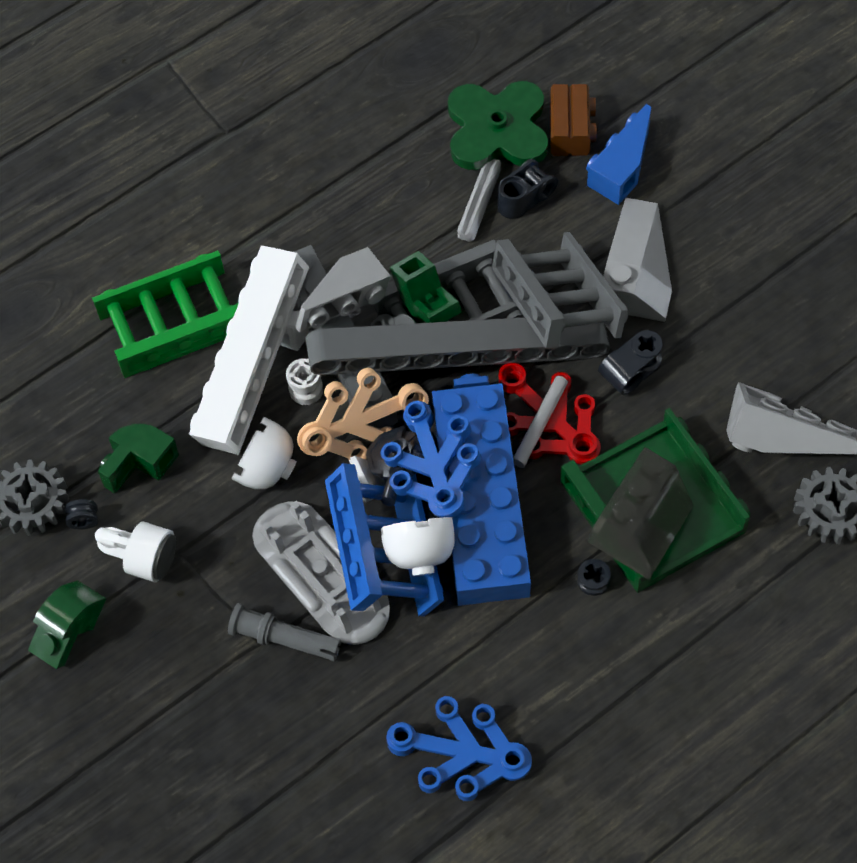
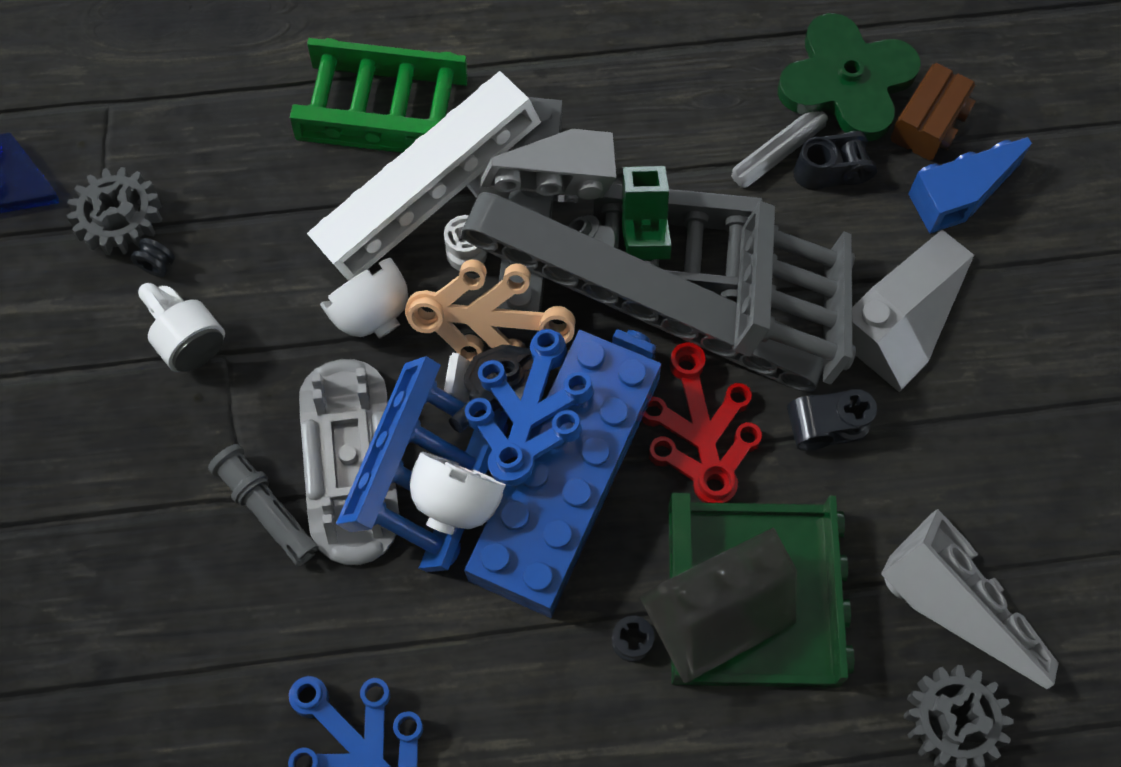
camera: 25 degrees right, 5 degrees up
dark green brick [28,580,106,669] -> none
dark green brick [98,424,179,493] -> none
light grey bar [513,376,568,468] -> none

